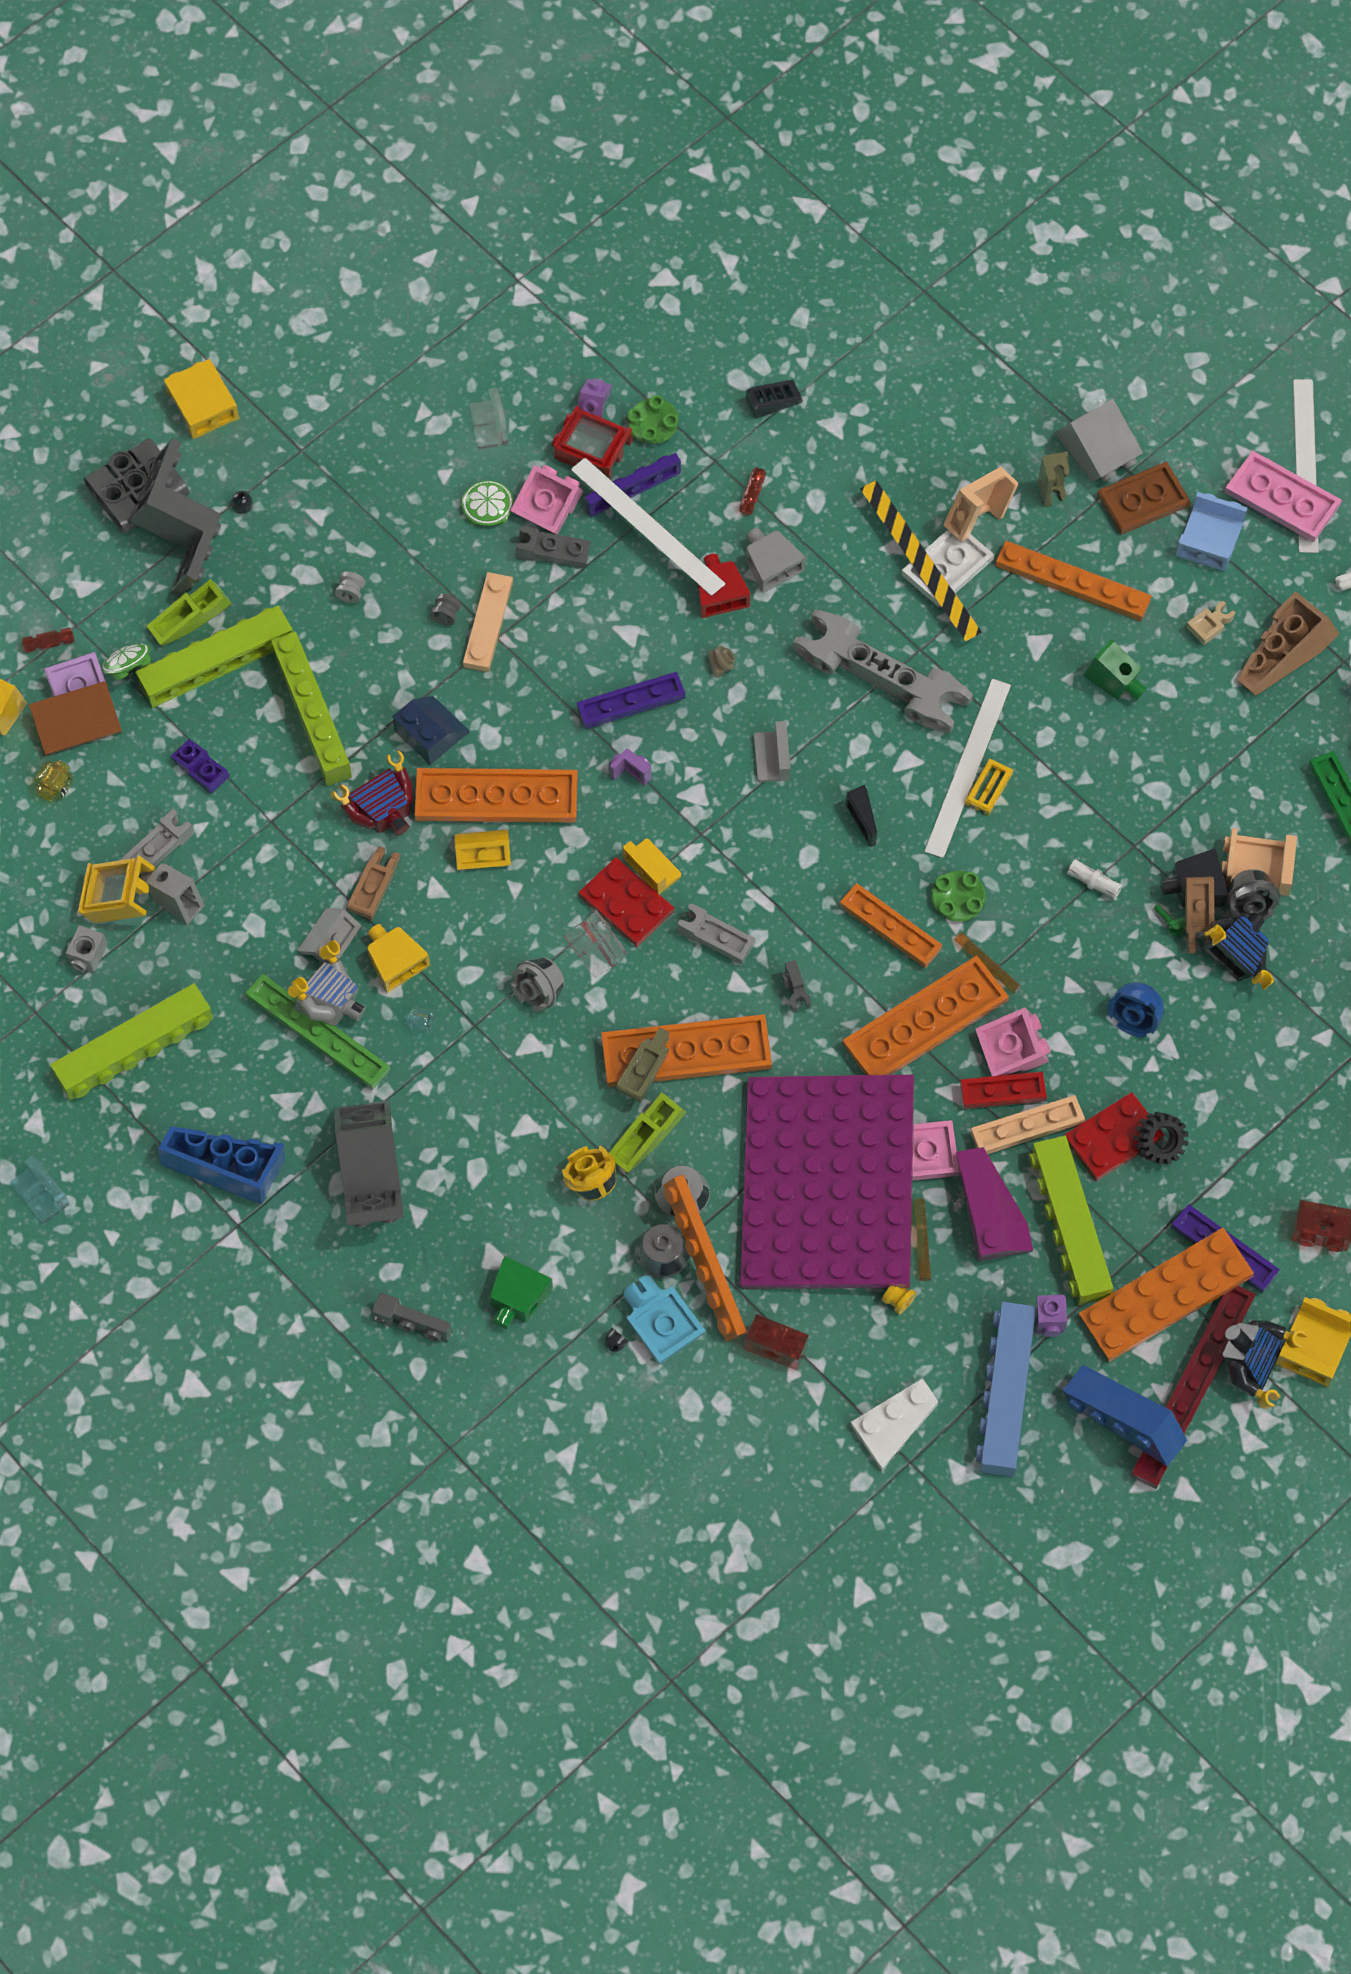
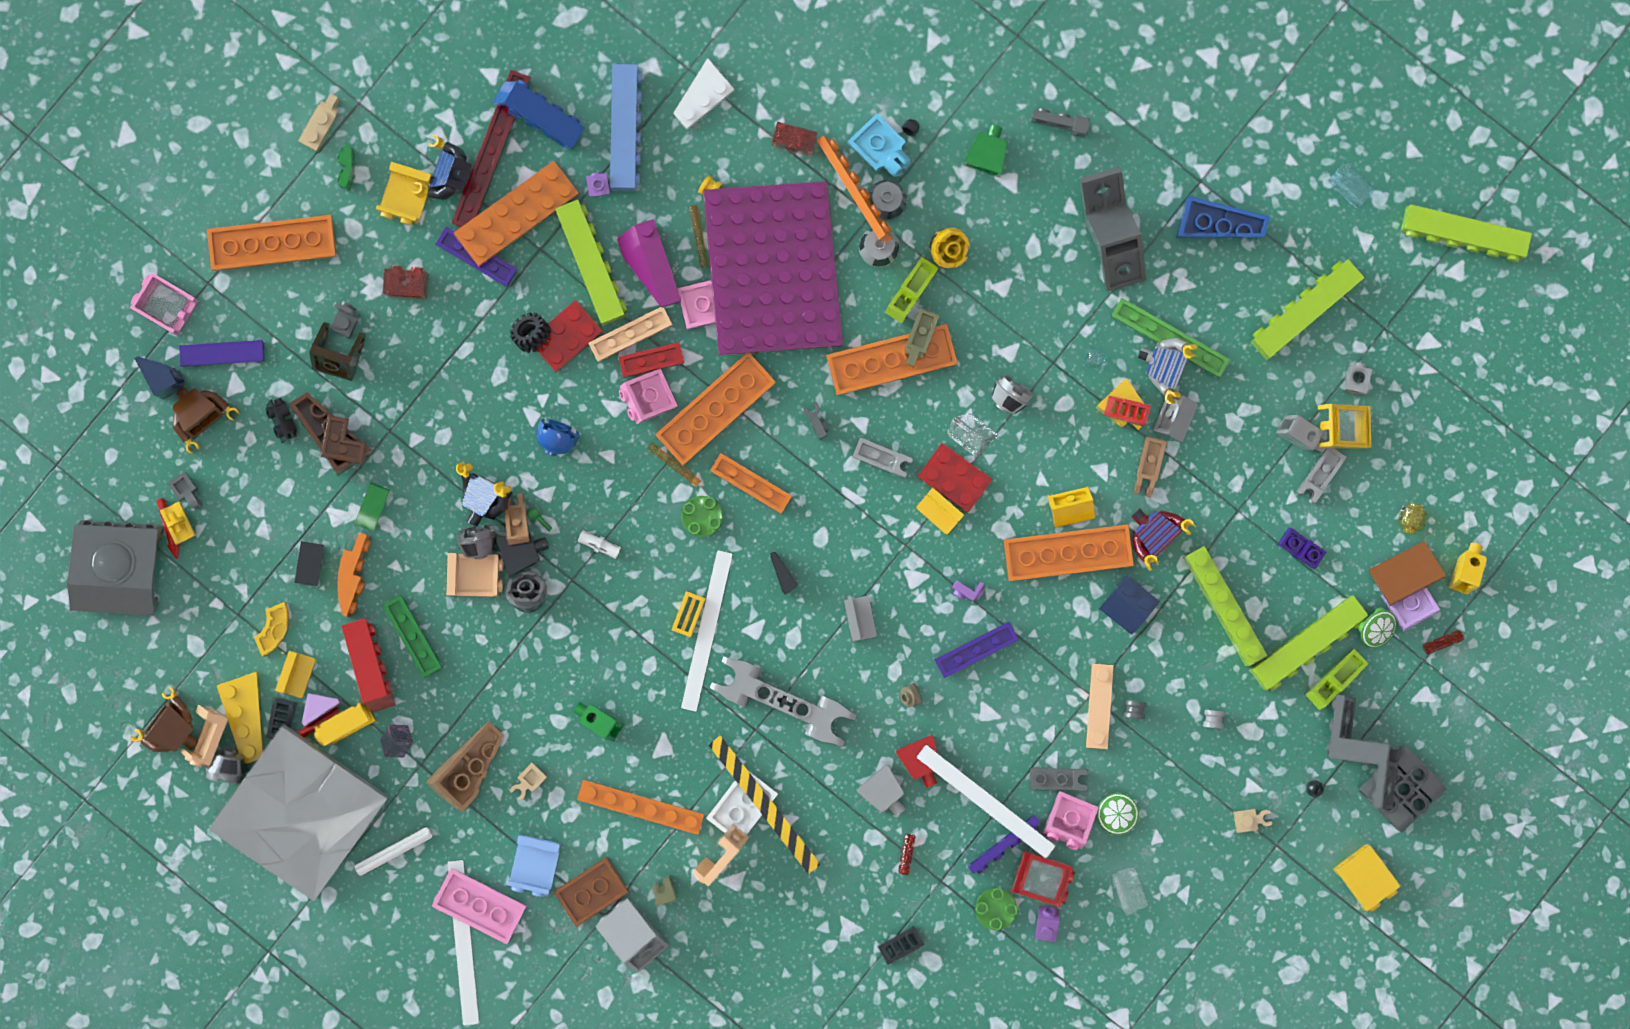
camera: 170 degrees right, 20 degrees up
none -> flat silver cone [506,571,547,613]
none -> slope [1103,395,1151,427]
none -> tan plate [1233,809,1272,833]

